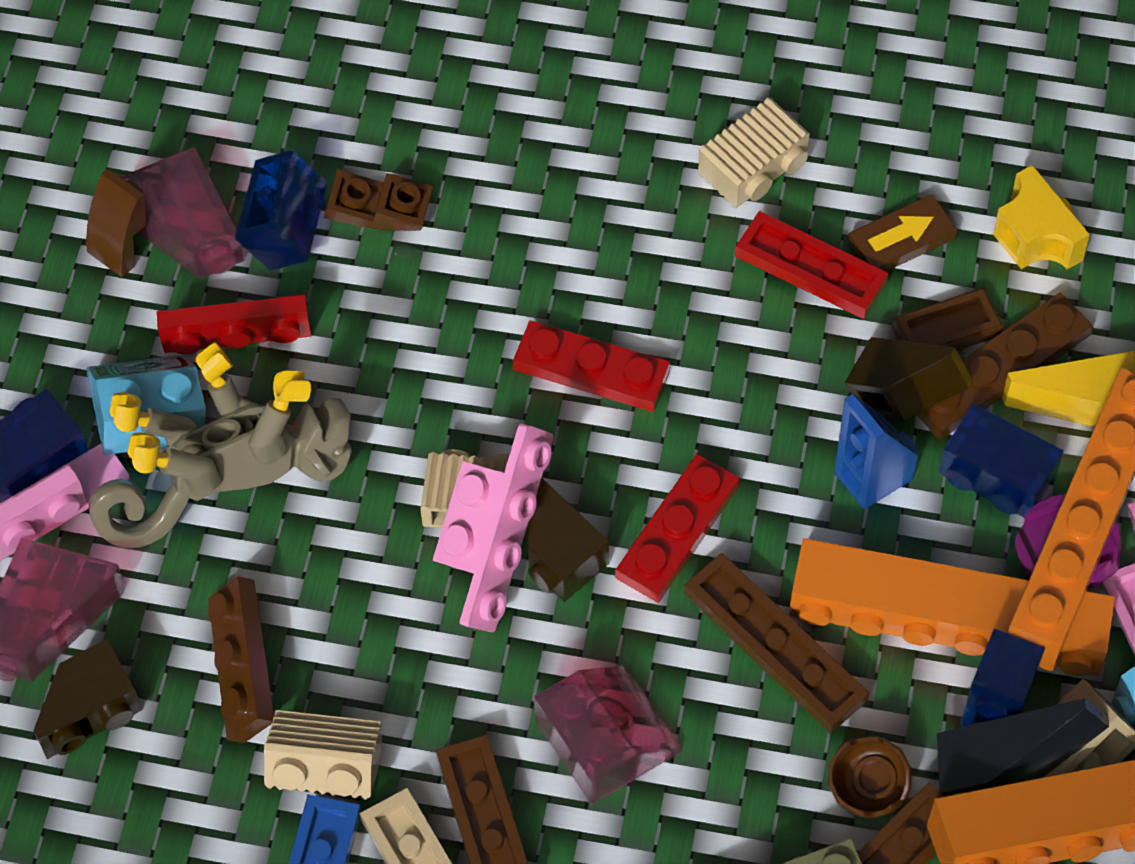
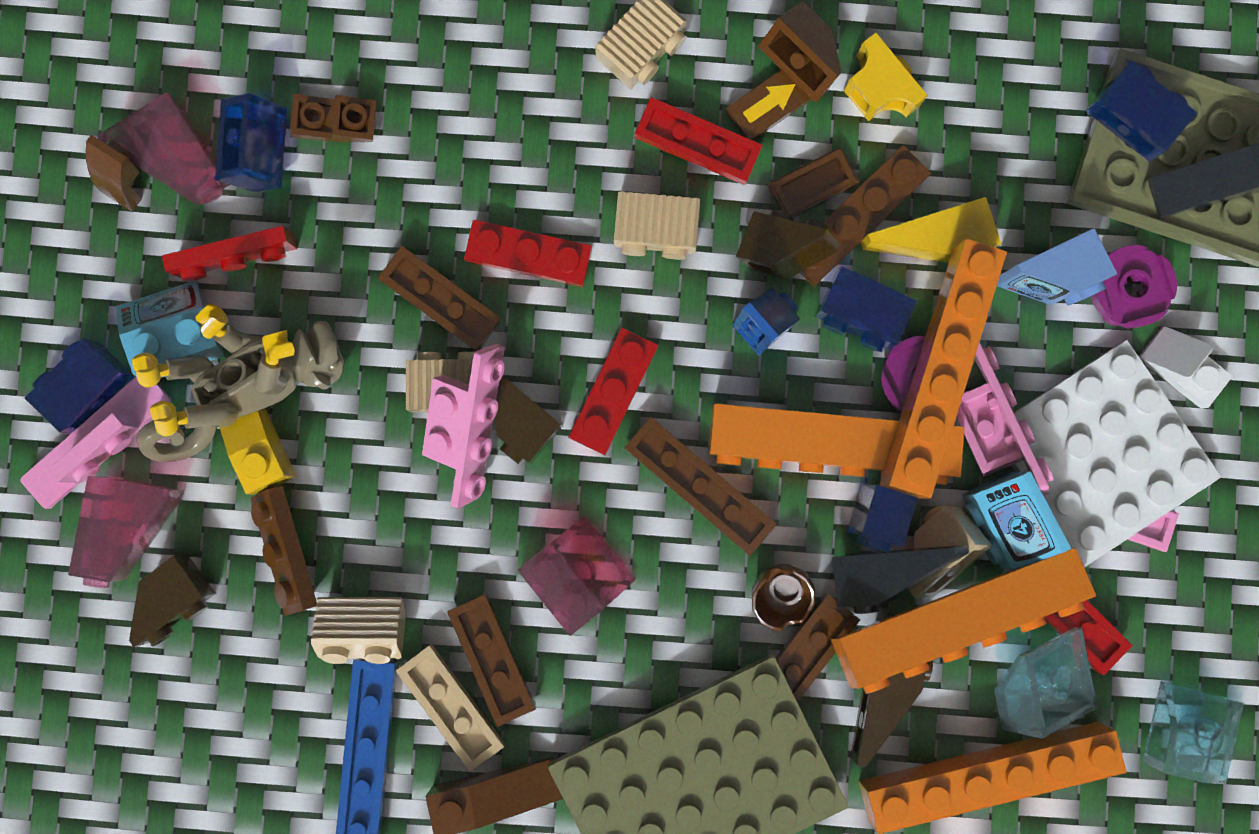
camera: 10 degrees left, 25 degrees up
none -> yellow slope [220,408,297,494]
none -> reddish brown plate [378,246,502,351]
none -> tan brick [614,191,700,260]
none -> reddish brown slope [758,1,842,103]

